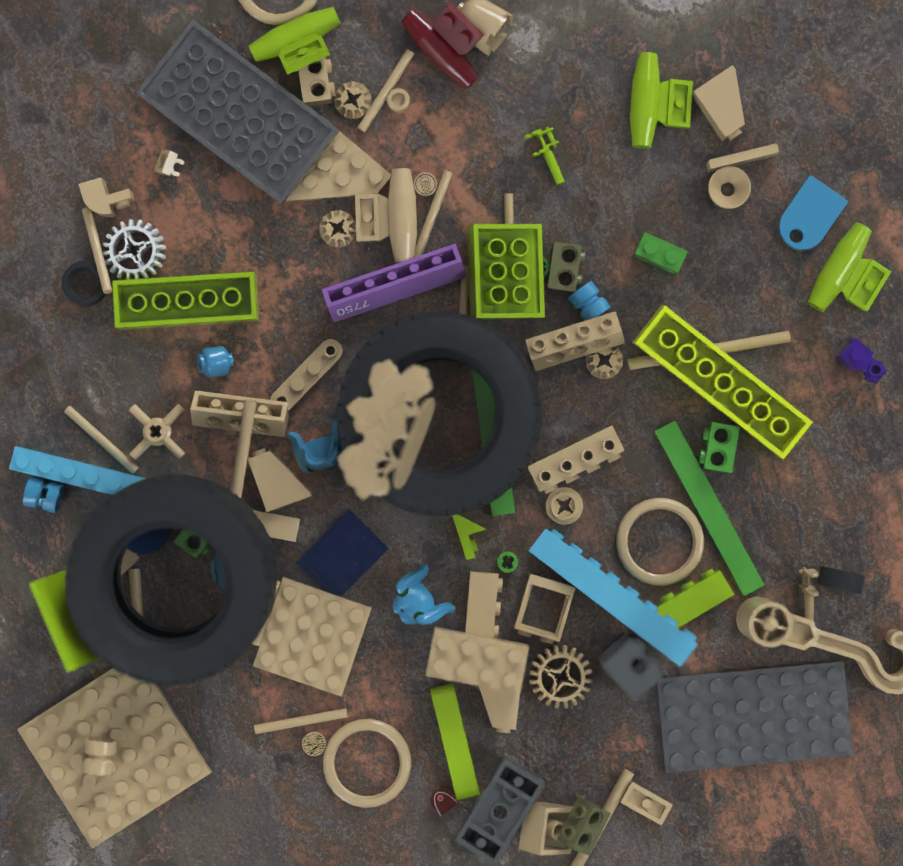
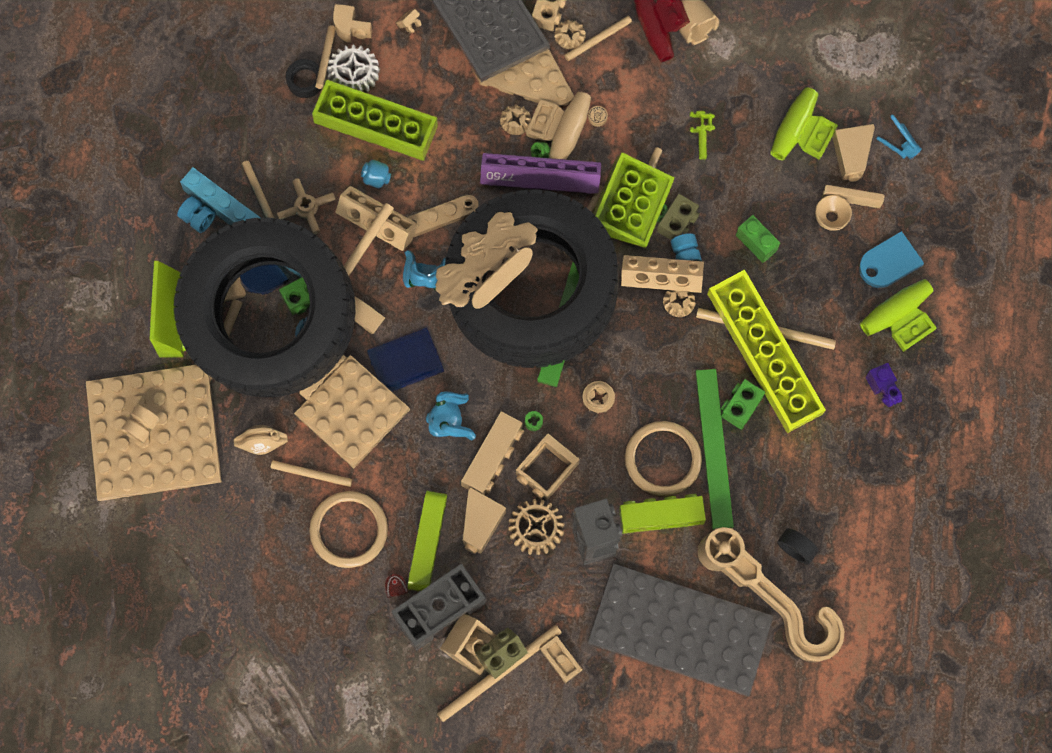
camera: 20 degrees right, 15 degrees down
tan slope [248,448,313,512] -> none
tile [302,731,326,756] -> none
tan tile [387,88,410,113] -> none
tan bar [414,170,453,258] -> none
tan brick [426,627,529,694] -> none
lime slope [452,514,486,560] -> none
tan brick [527,426,625,494] -> none
medium azure brick [529,529,698,667] -> none
tan piece [799,567,819,621] -> none
none -> tan hat [234,425,288,455]
none -> bright green bush [531,142,550,158]
none -> dark azure plant [877,115,922,160]

